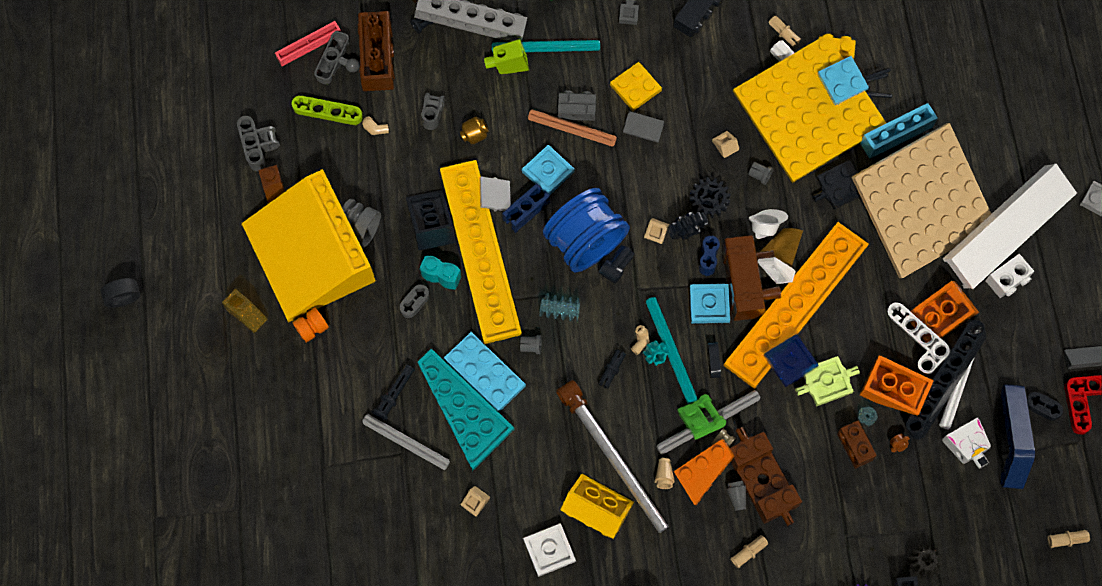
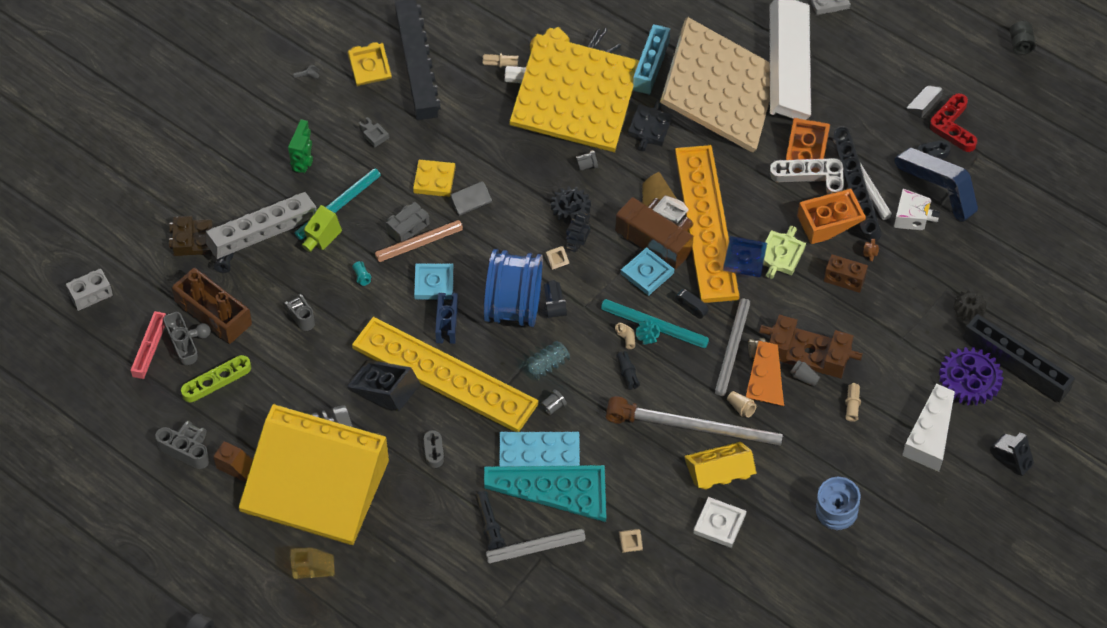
camera: 45 degrees left, 15 degrees down
orange wheel [292,308,329,343] -> none
tan arm [362,117,389,135] -> none
teal brick [420,256,461,289] -> none
pearl gold head [460,117,489,144] -> none
light grey piece [480,177,511,211] -> none
bright green plate [677,394,726,440] -> none
dark blue axle [699,236,720,276] -> none
tan slope [712,131,739,158] -> none
white piece [749,209,788,239] -> none
medium azure plate [818,56,869,106] -> none
clear light blue plate [858,407,878,426] -> none
white brick [986,254,1034,298] -> none
tan axle [1048,530,1090,548] -> none
none -> teal pin [352,261,371,286]

